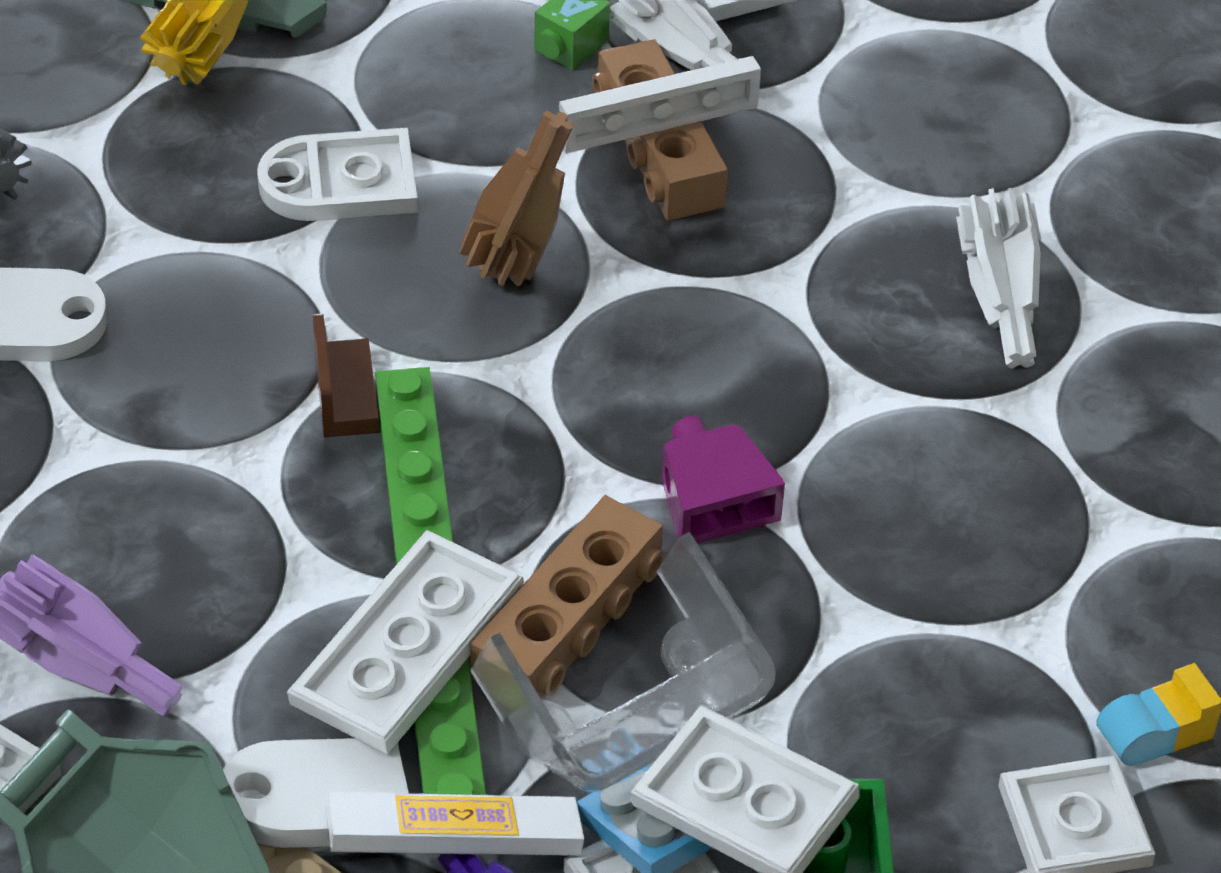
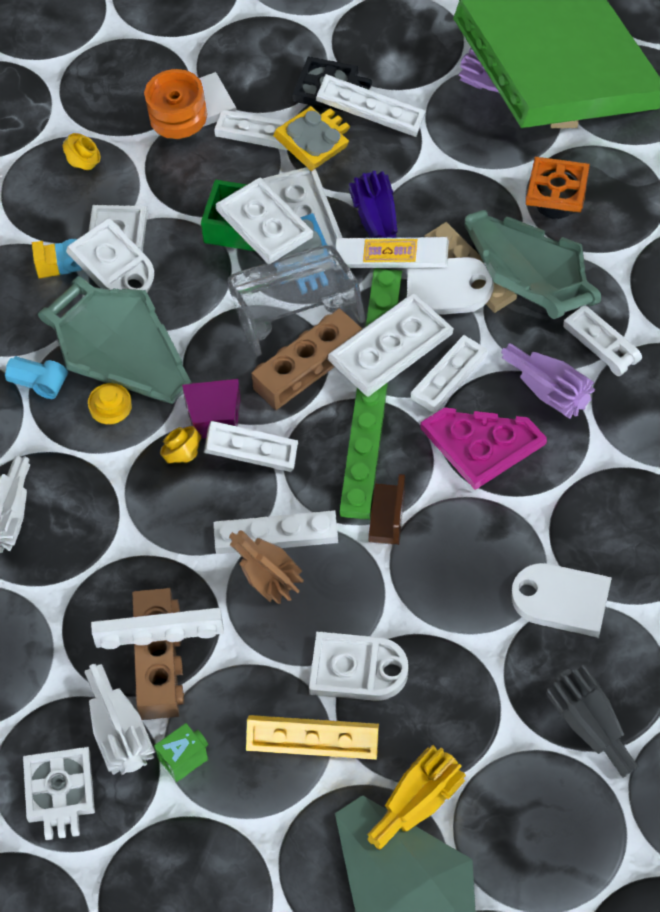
camera: 160 degrees left, 10 degrees up
none -> medium azure piece [5,356,68,399]
none -> sand green windscreen [38,276,192,404]
none -> white tile [66,218,154,292]
none -> yellow plate [88,383,132,424]
none -> yellow plate [160,426,201,463]
none -> white plate [204,421,298,472]
none -> white plate [214,510,338,554]
none -> yellow plate [246,715,379,760]
none -> white plate [411,335,487,414]
none -> dark pink plate [420,407,547,490]

